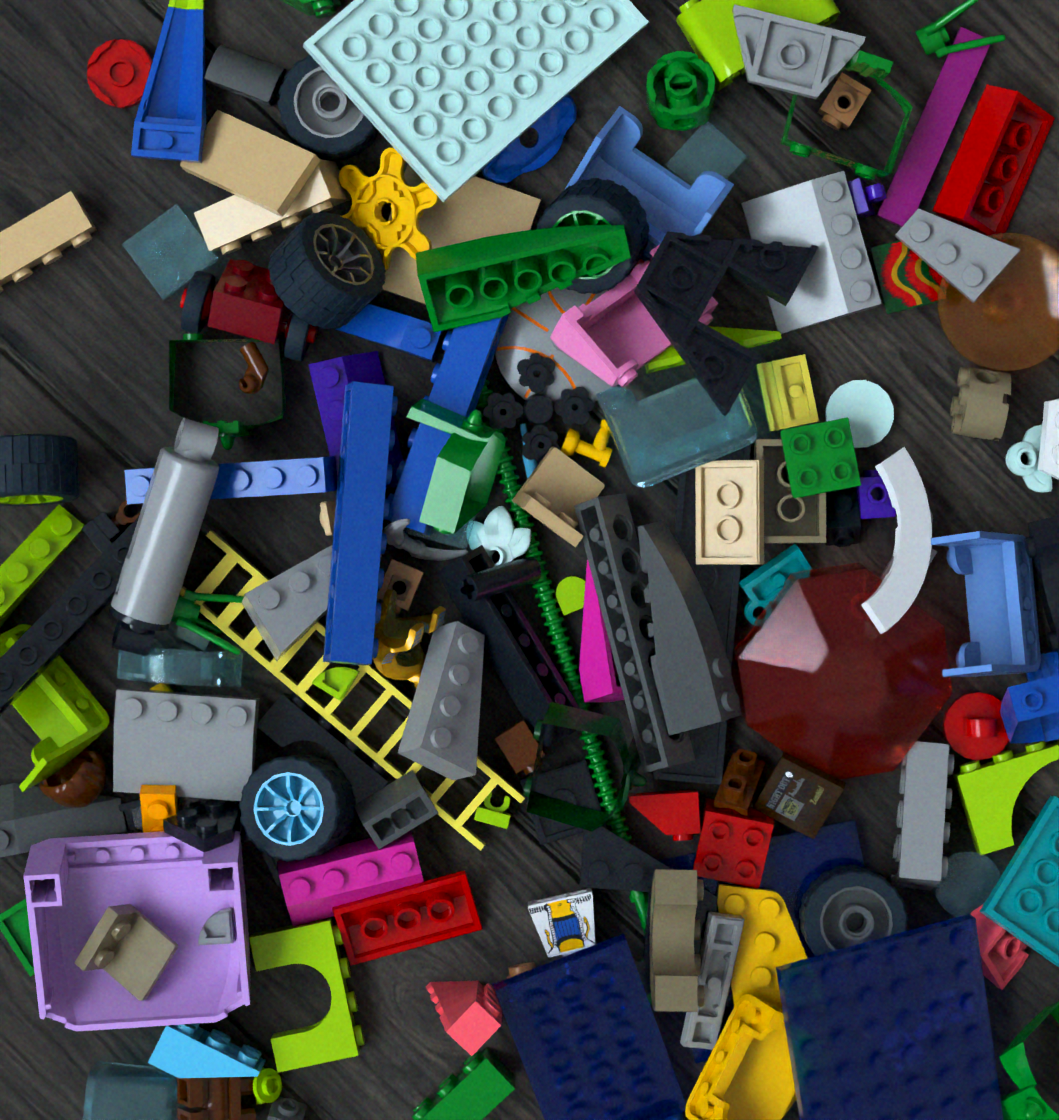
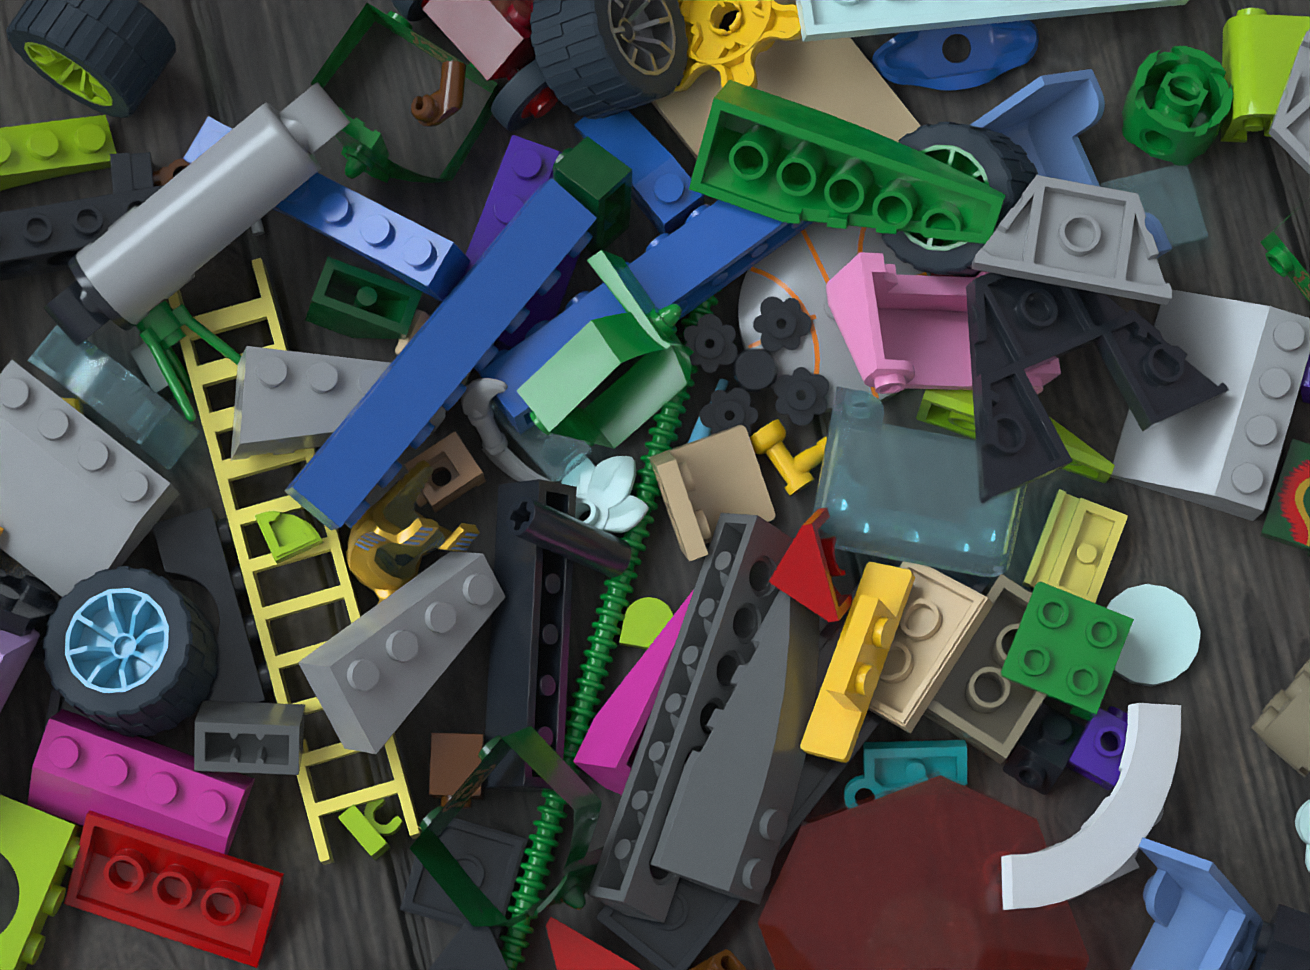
camera: 30 degrees right, 10 degrees down
none -> dark green slope [305,257,422,339]
none -> dark green slope [553,136,632,255]
none -> red slope [768,507,853,622]
none -> yellow bracket [800,562,915,763]
none -> light grey wing [971,175,1172,305]

